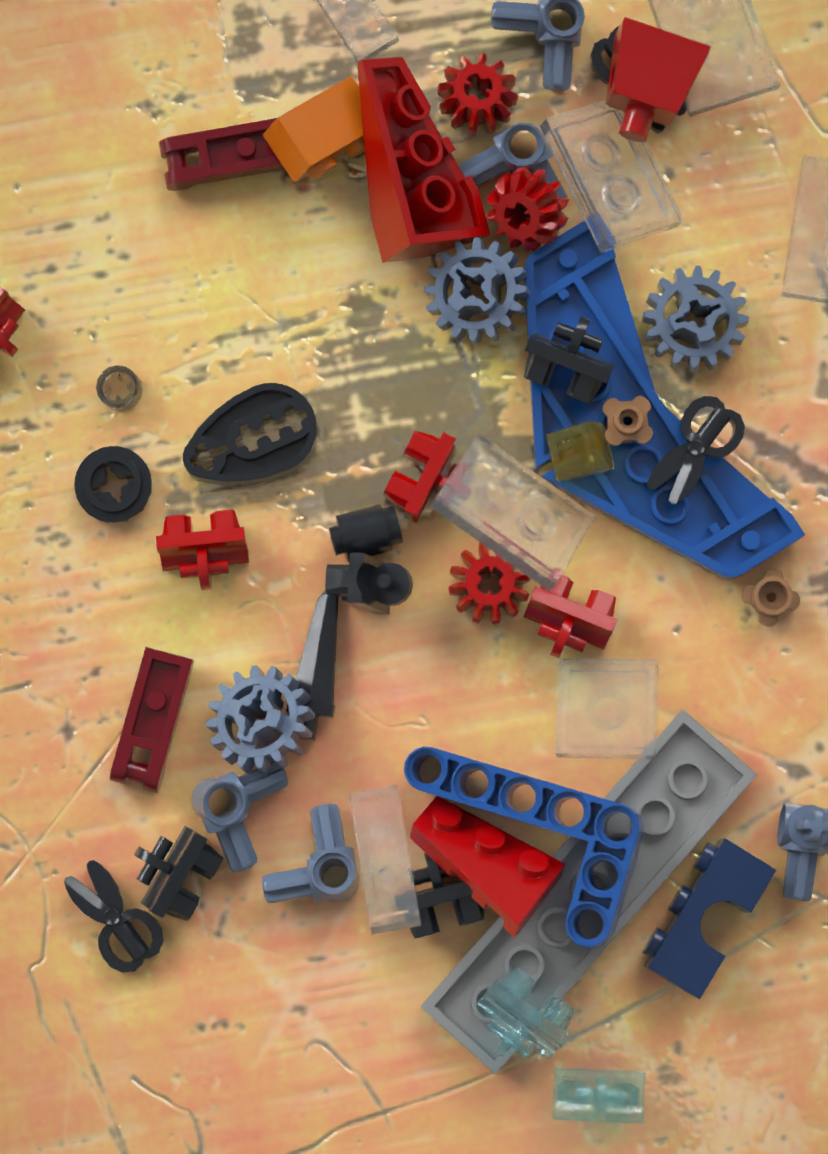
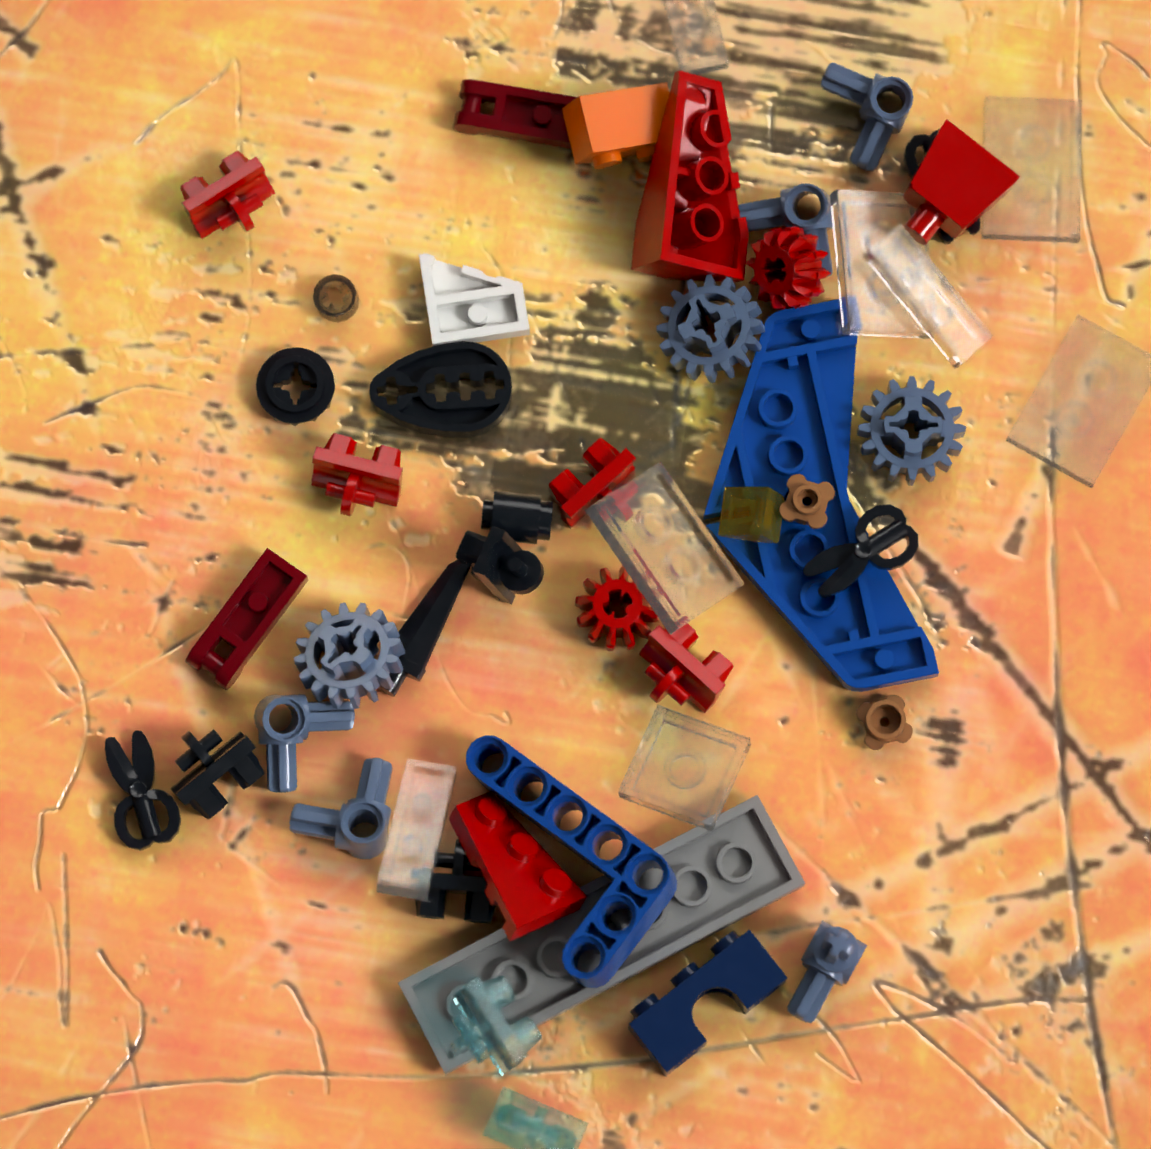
camera: 20 degrees right, 5 degrees down
red gear [437,52,518,137] -> none
black hips [524,316,614,404] -> none
none -> white wing [419,253,530,346]
none -> clear tile [862,223,993,368]

